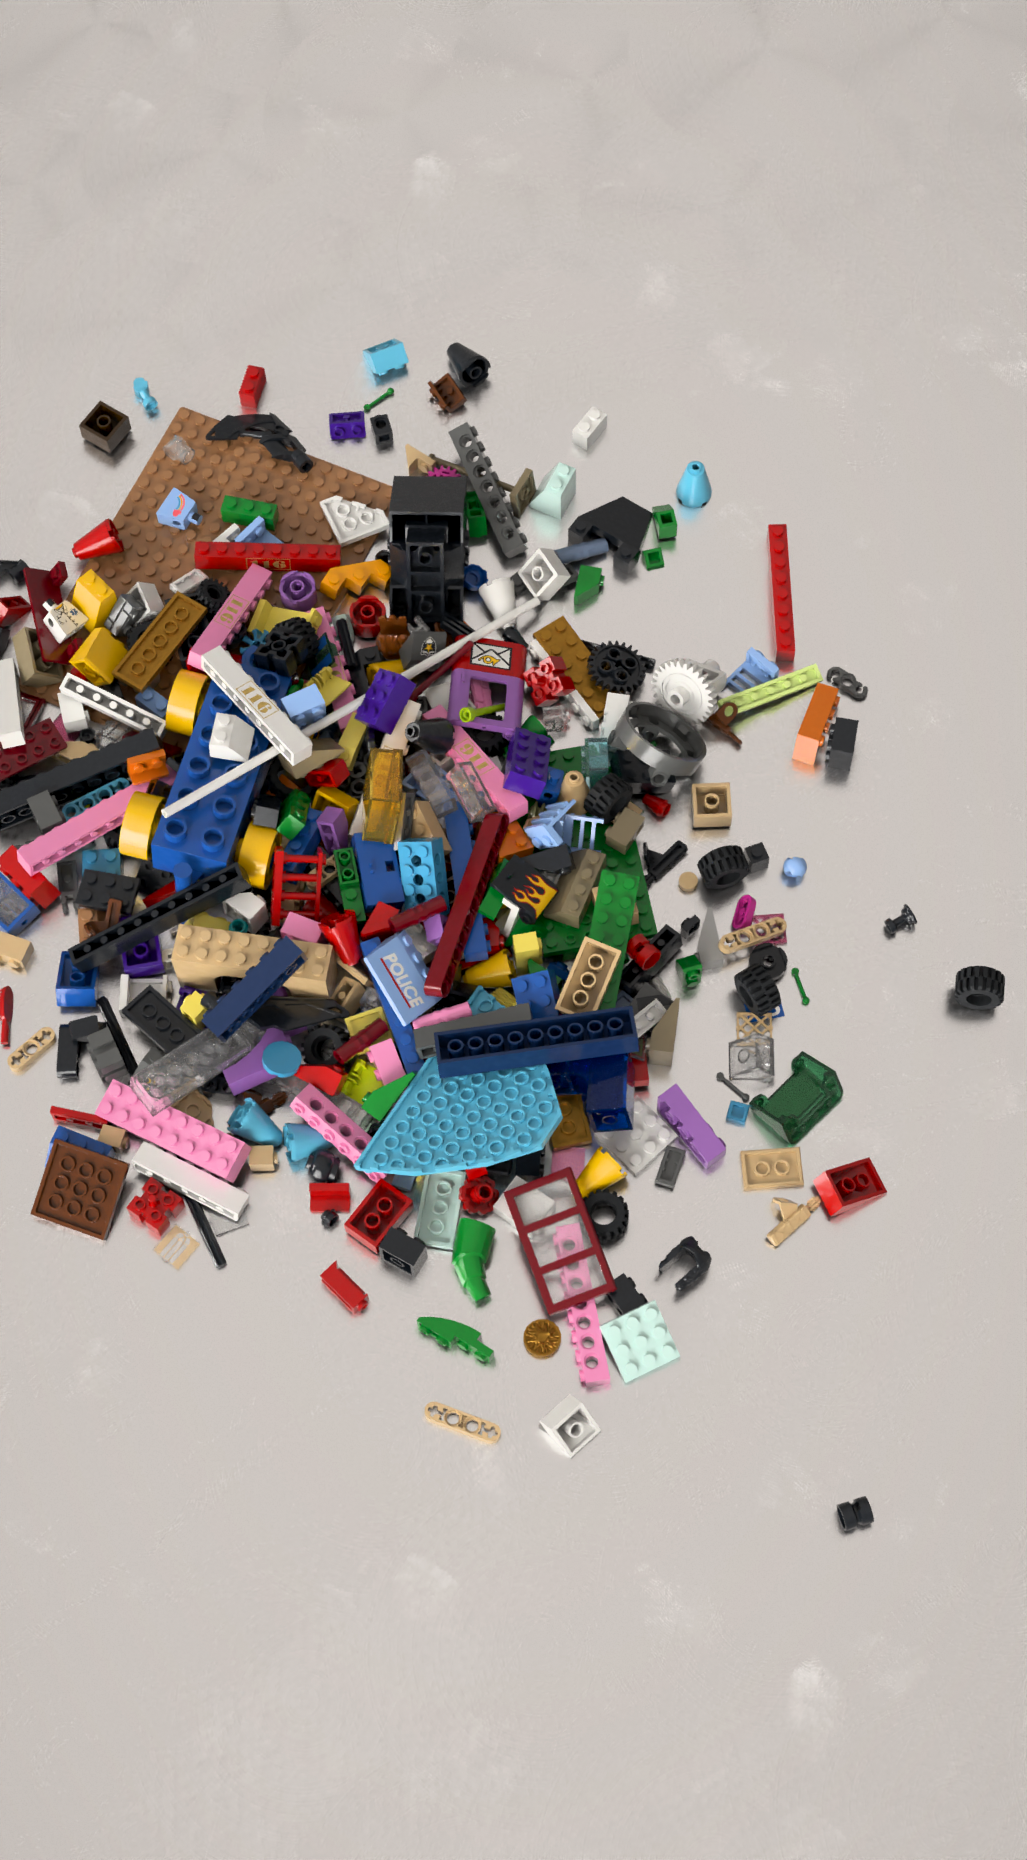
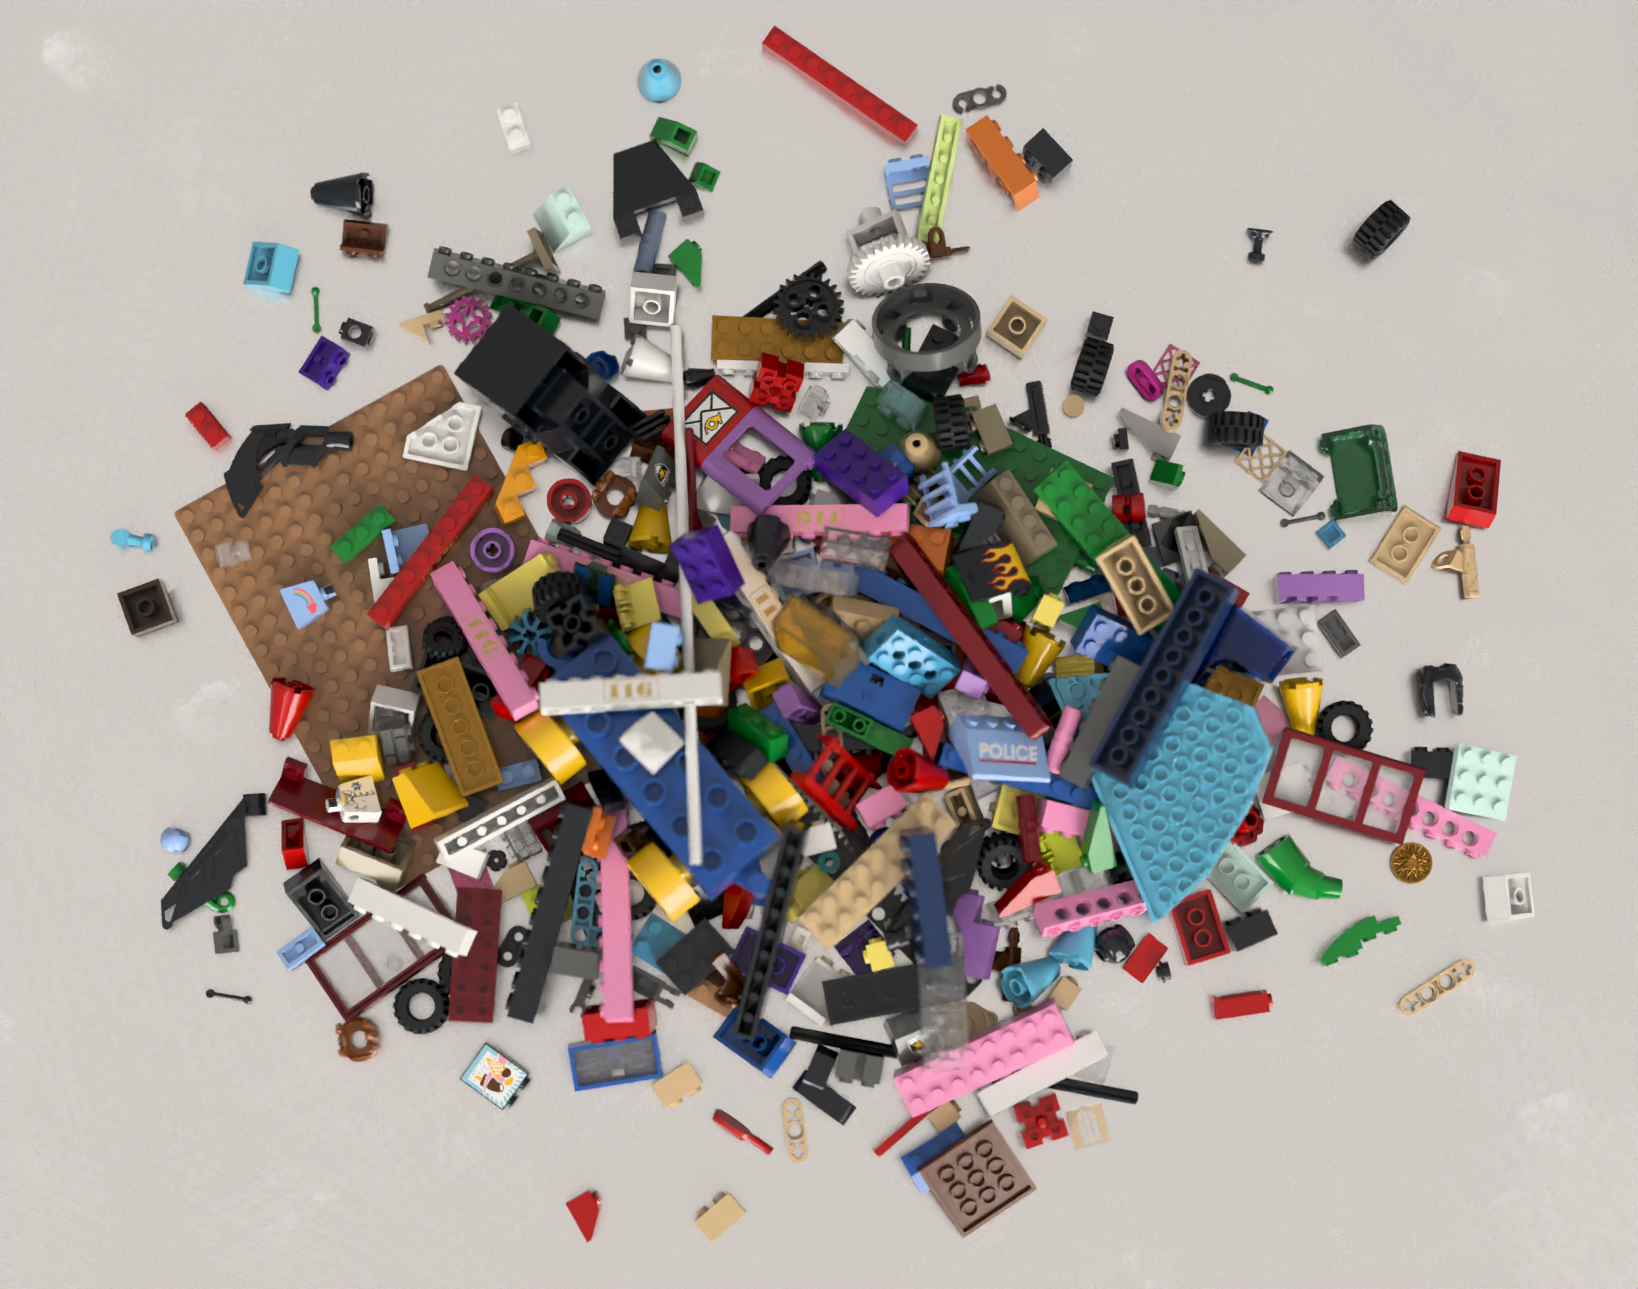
camera: 55 degrees left, 20 degrees up
dark azure tile [262,1041,302,1078] -> none
dark red axle [388,895,447,934] -> none
lime piece [459,703,505,722] -> none
light blue piece [783,857,807,877] -> none

